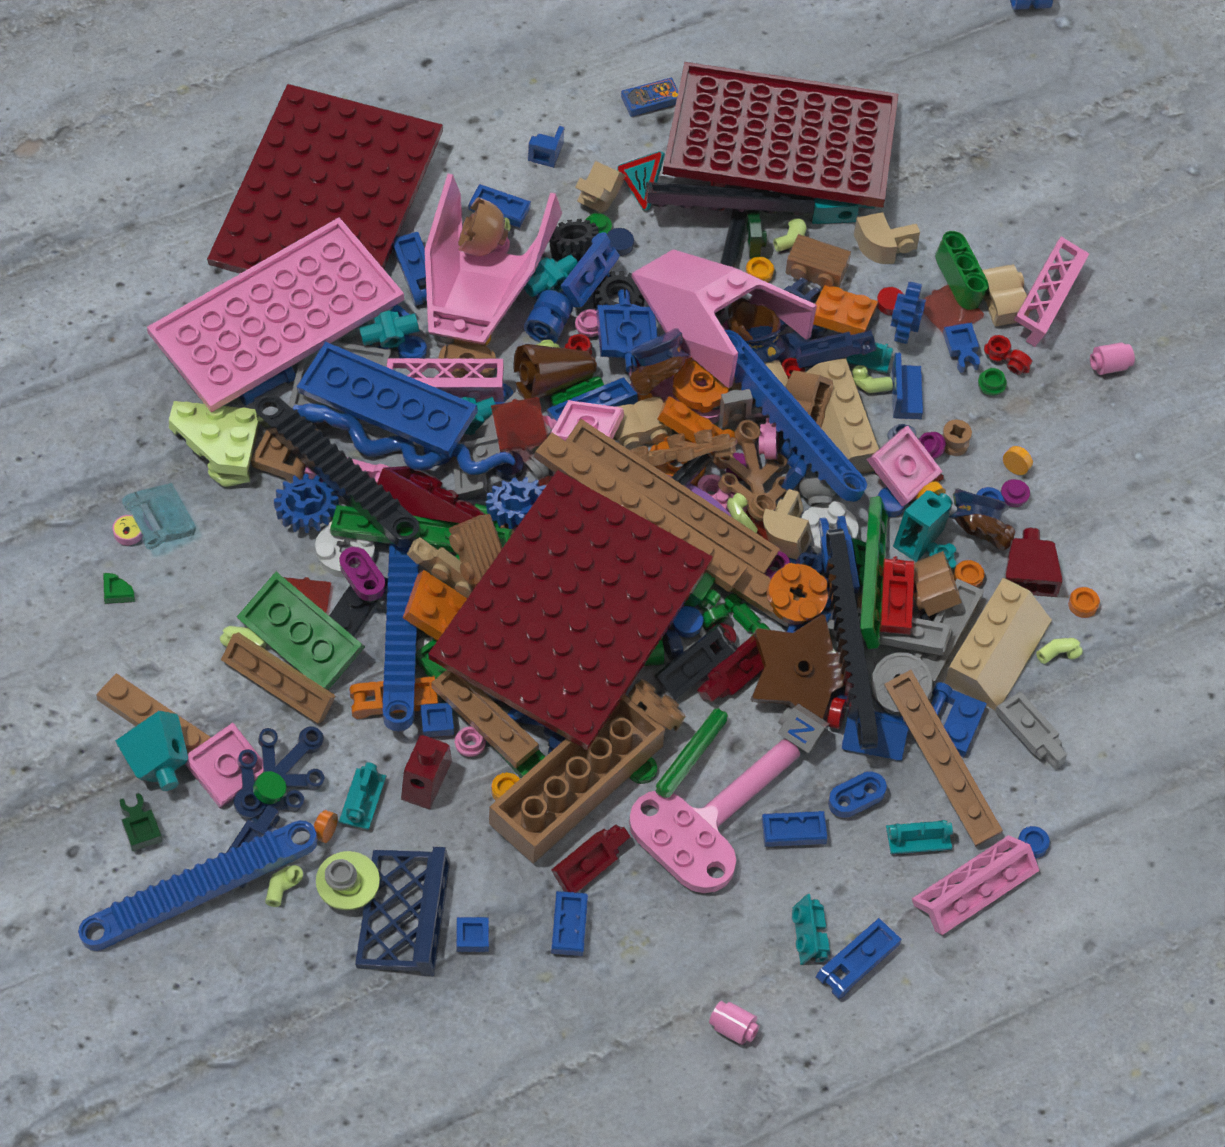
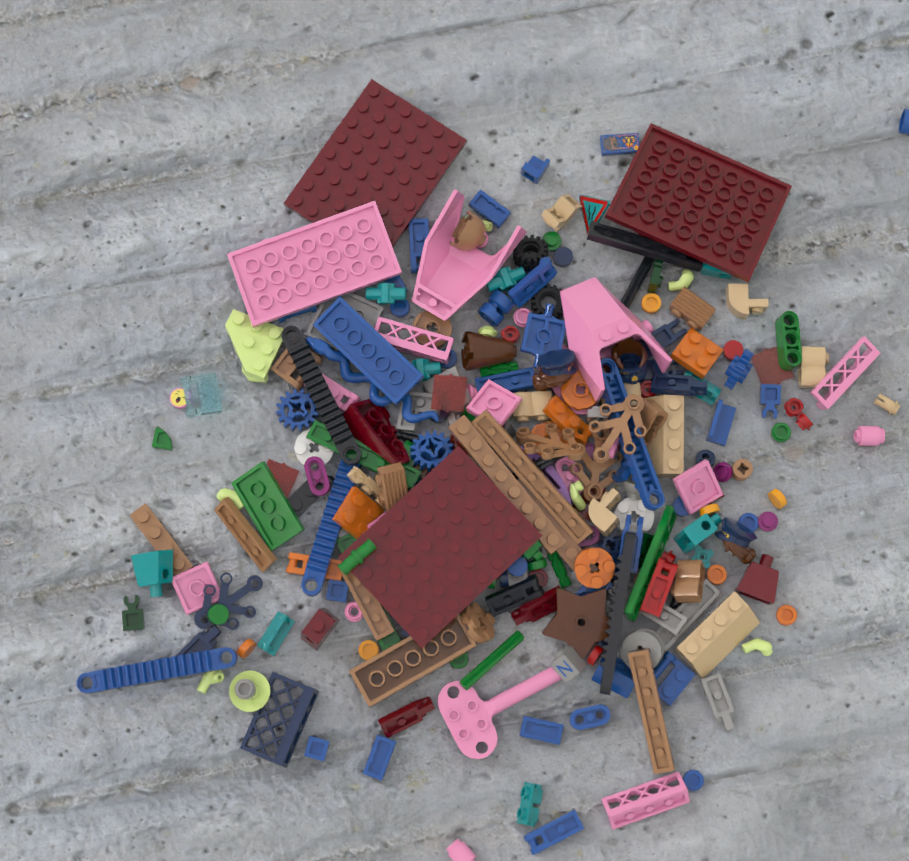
camera: 20 degrees right, 20 degrees up
yellowish green arm [852,365,893,393] -> none
teal hinge [886,820,953,854] -> none
none -> green pin [337,538,377,575]
none -> medium nougat plant [589,394,646,464]
none -> tan pin [873,393,901,415]

